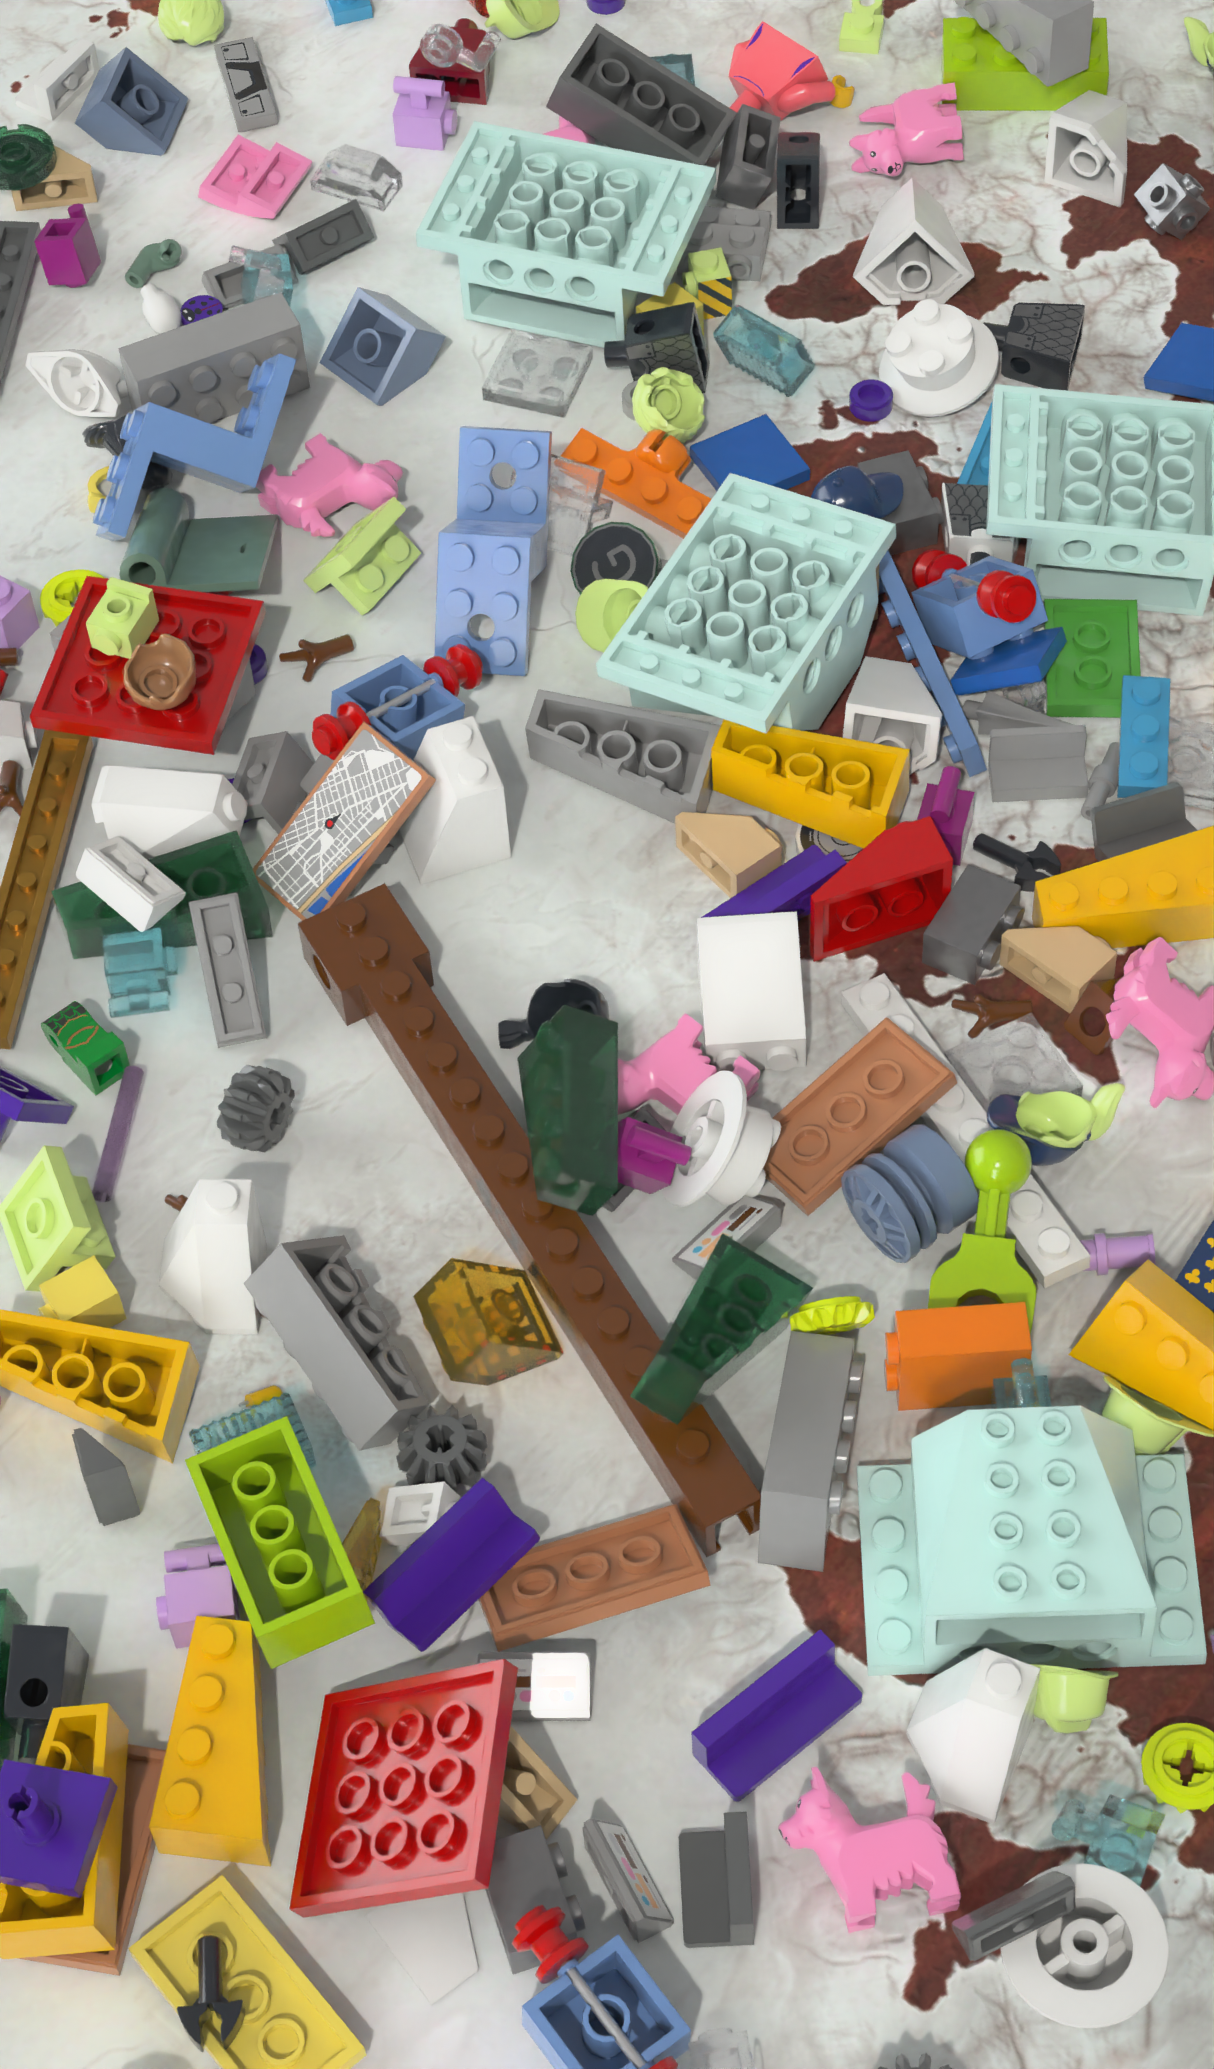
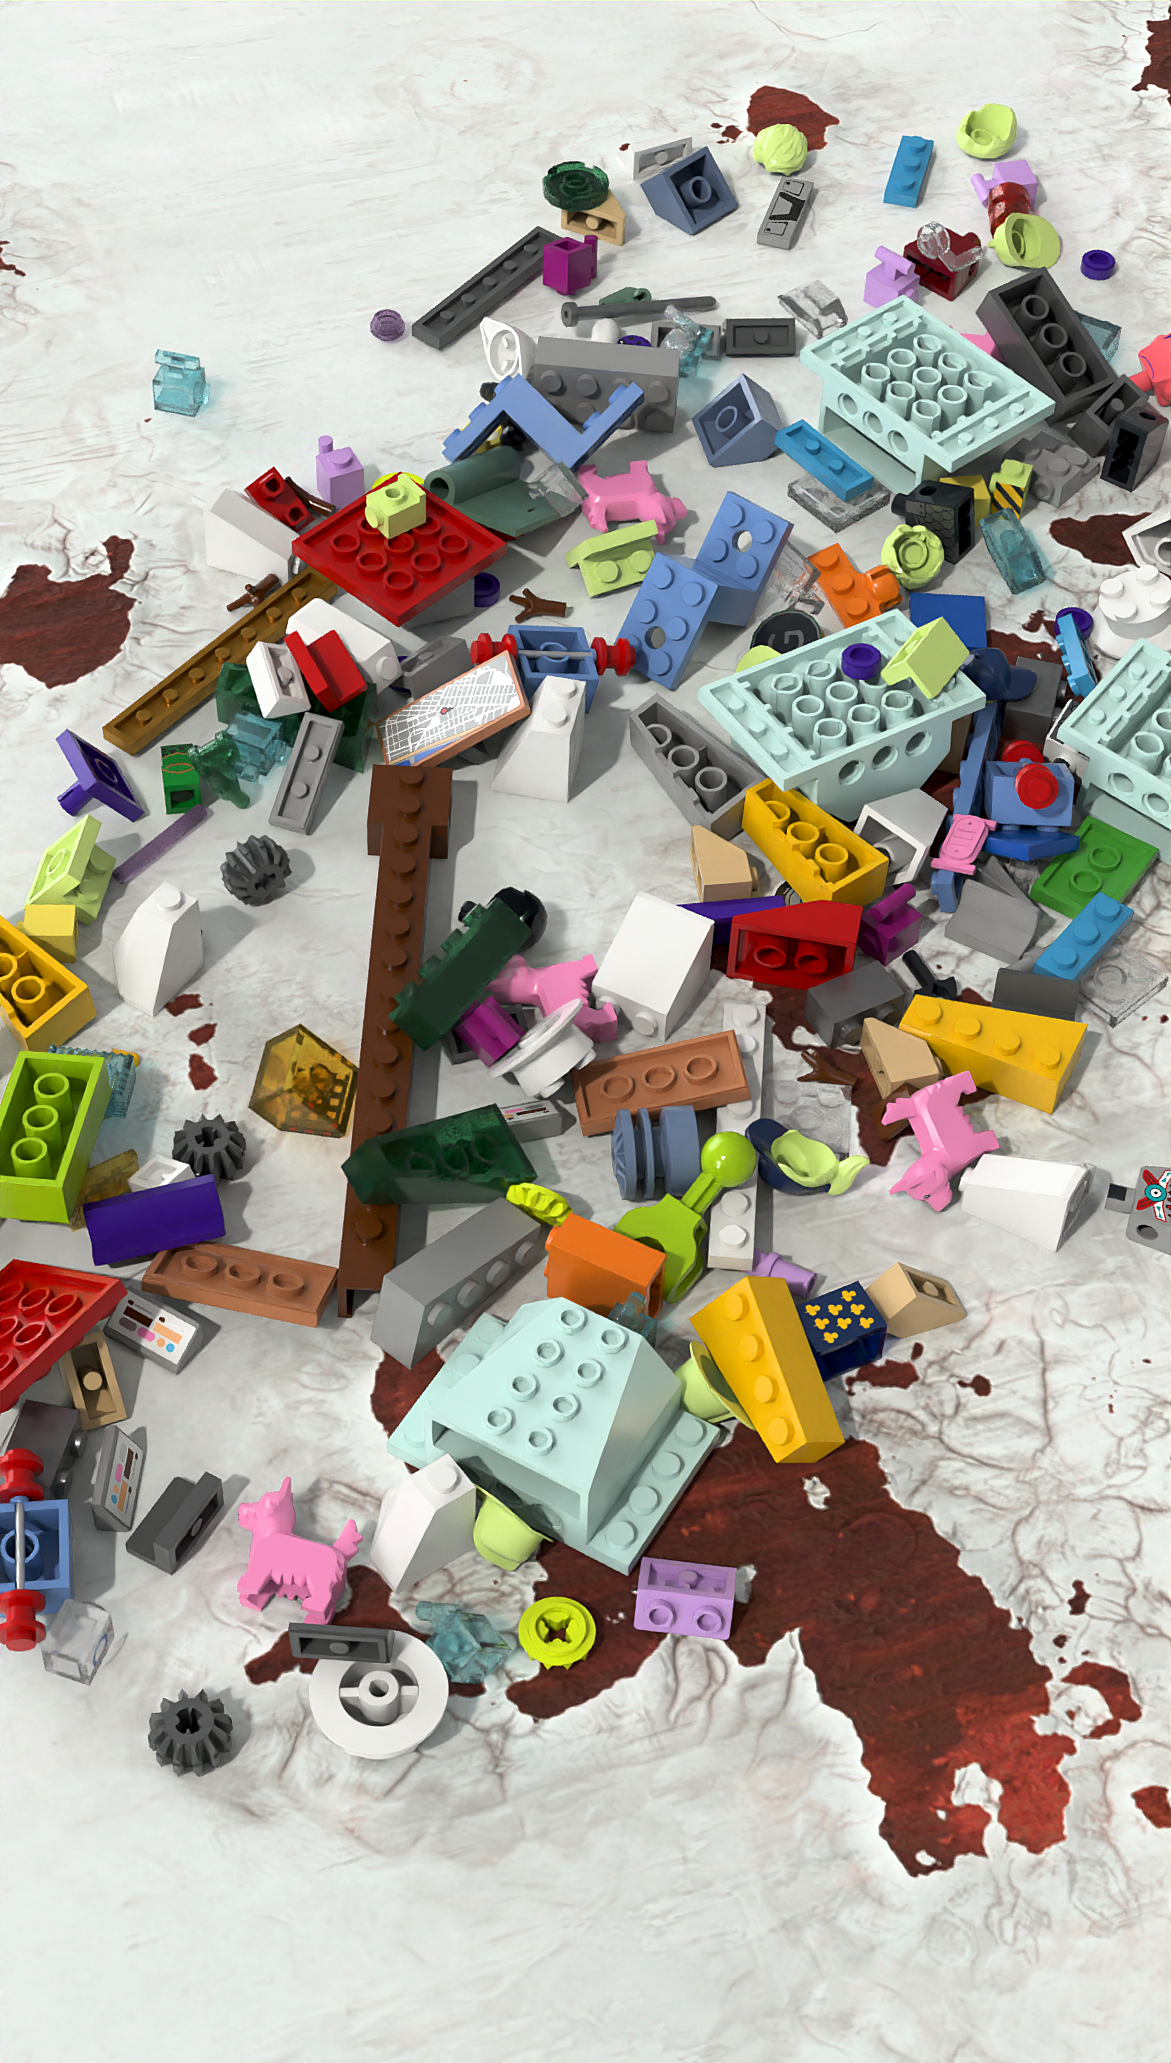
camera: 25 degrees right, 5 degrees down
medium nougat hair [124,634,196,710] -> none
bright pink slope [198,134,312,219] -> none
light grey wedge [243,1235,429,1451] -> none
dark purple panel [691,1629,862,1802] -> none
none -> clear green piece [188,730,250,809]
none -> red panel [283,630,368,713]
none -> clear panel [525,461,589,518]
none -> flat silver bar [561,296,716,327]
none -> dark azure plate [774,419,874,502]
none -> dark purple tile [841,643,881,680]
none -> yellowish green panel [880,617,969,699]
none -> bright pink piece [931,814,997,875]
none -> dark azure plate [1056,613,1098,699]

